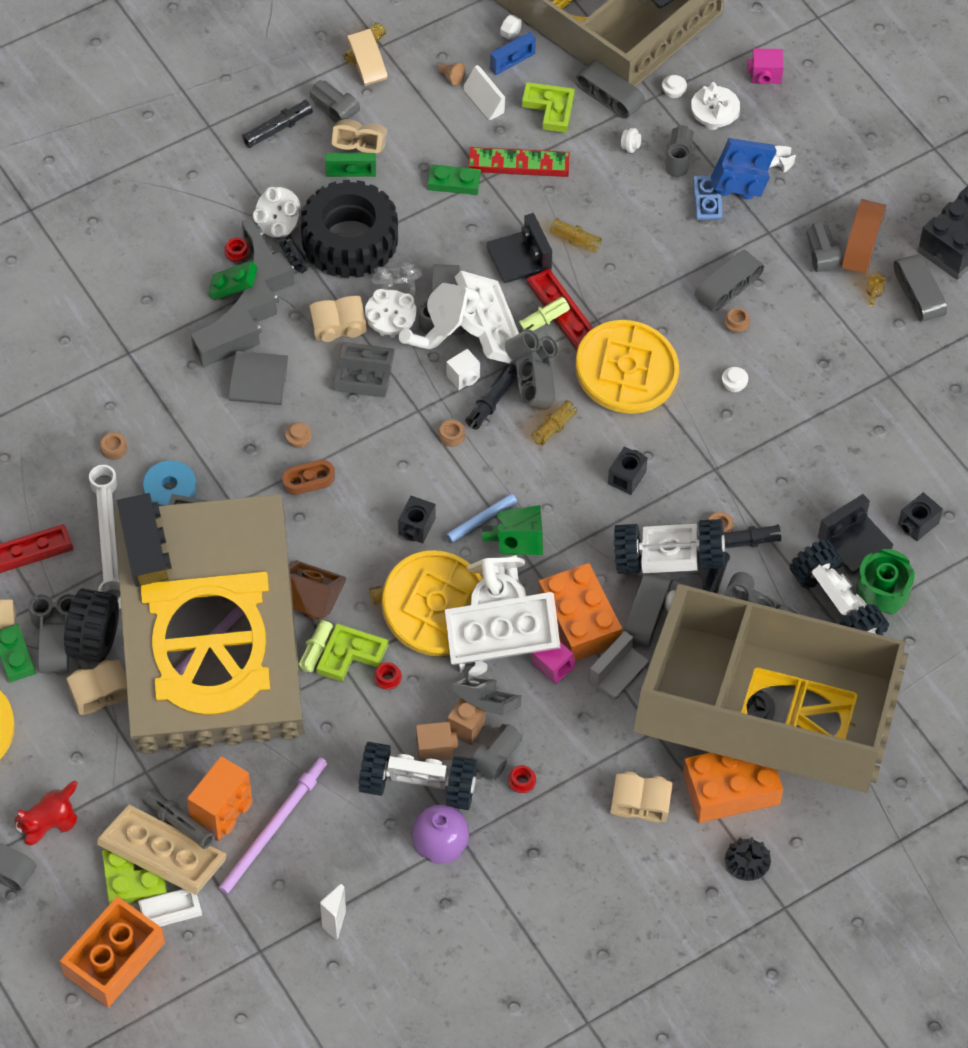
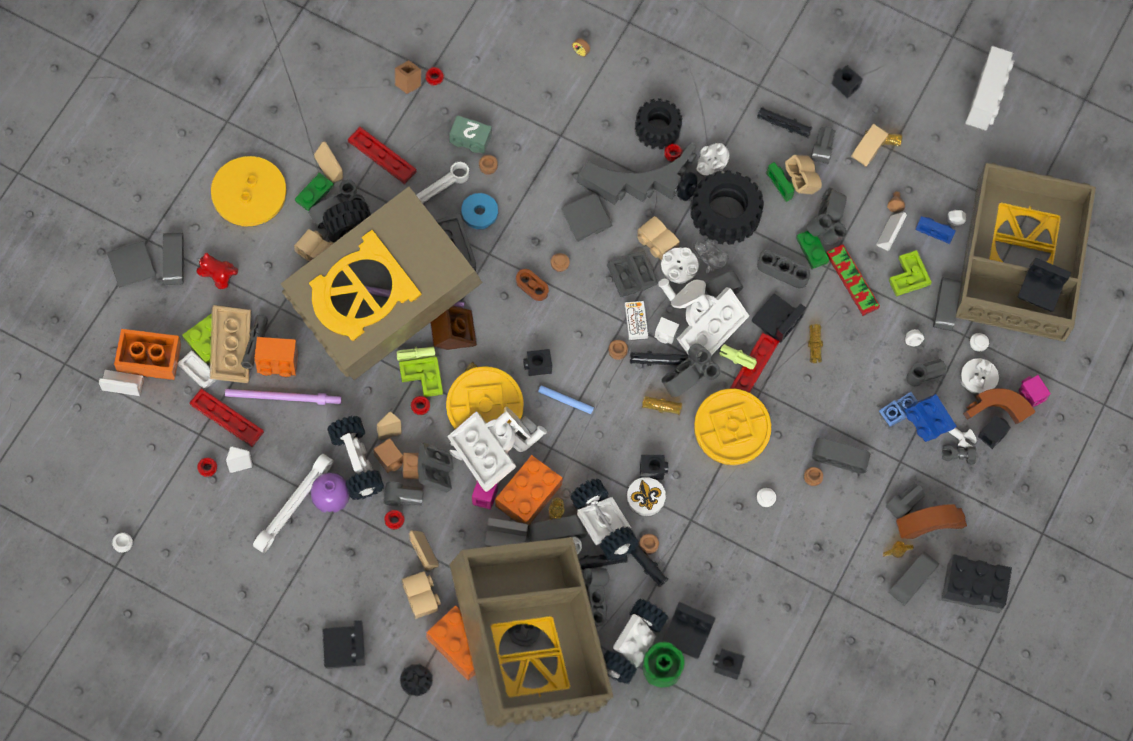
camera: 55 degrees right, 10 degrees up
black brick [117,493,172,587] -> none
green plate [208,261,258,300] -> none
green torso [482,505,543,555] -> none
none -> white panel [99,370,144,396]
none -> red tile [190,388,264,447]
none -> red plate [197,458,217,477]
none -> white piece [253,454,333,553]
none -> black bracket [323,620,365,668]
none -> tan slope [377,412,402,440]
none -> tan slope [409,531,439,572]
none -> sand green brick [449,115,492,153]
none -> clear yellow pin [549,498,564,520]
none -> tile [572,38,590,57]
none -> white tile [625,301,648,340]
none -> white tile [627,477,666,516]
none -> black tyre [635,98,682,150]
none -> dark grey beam [757,250,810,288]
none -> dark grey piece [807,188,847,245]
none -> black brick [832,65,862,98]
none -> dark grey piece [942,446,976,464]
none -> dark orange arch [963,388,1035,424]
none -> black brick [978,415,1011,450]

